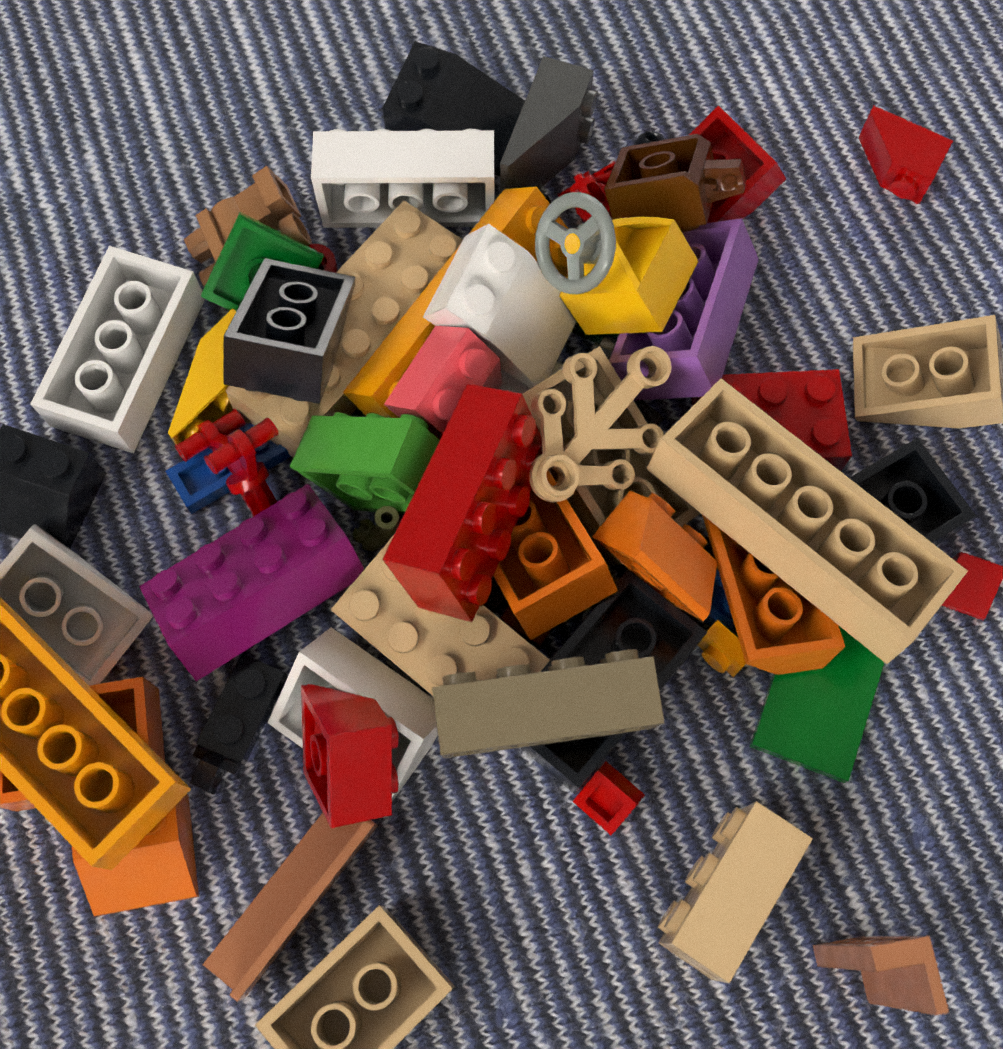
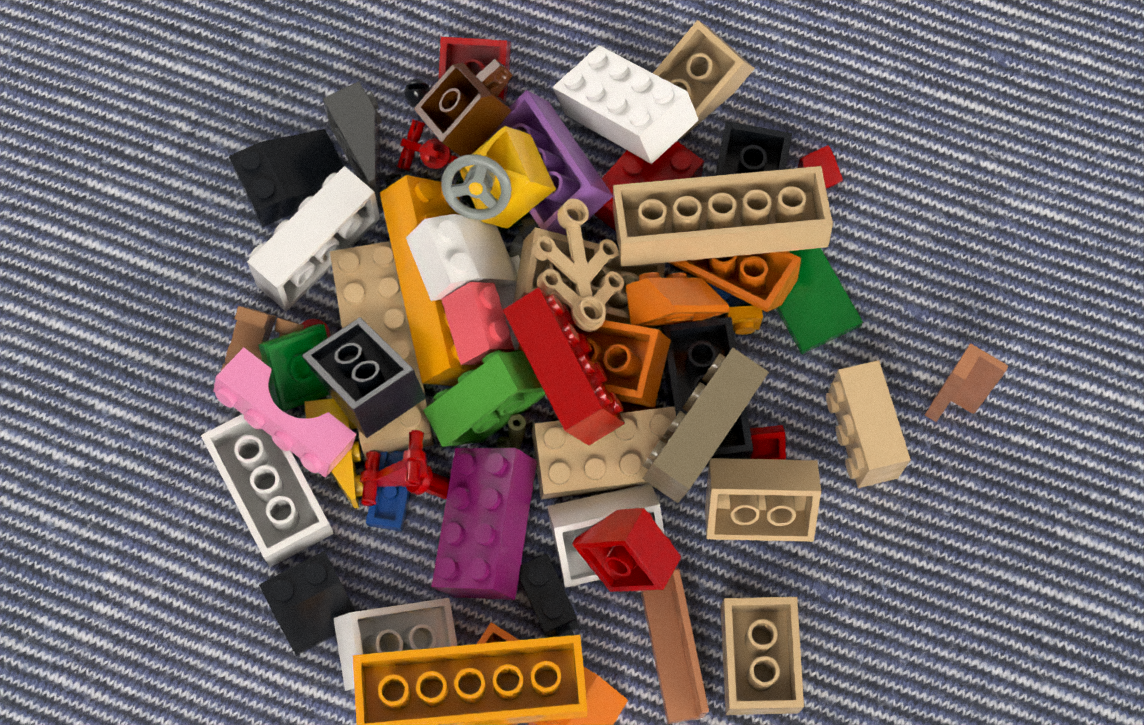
camera: 50 degrees left, 0 degrees up
none -> bright pink arch [213,347,356,478]
none -> white brick [552,45,699,164]
none -> tan brick [705,458,821,542]

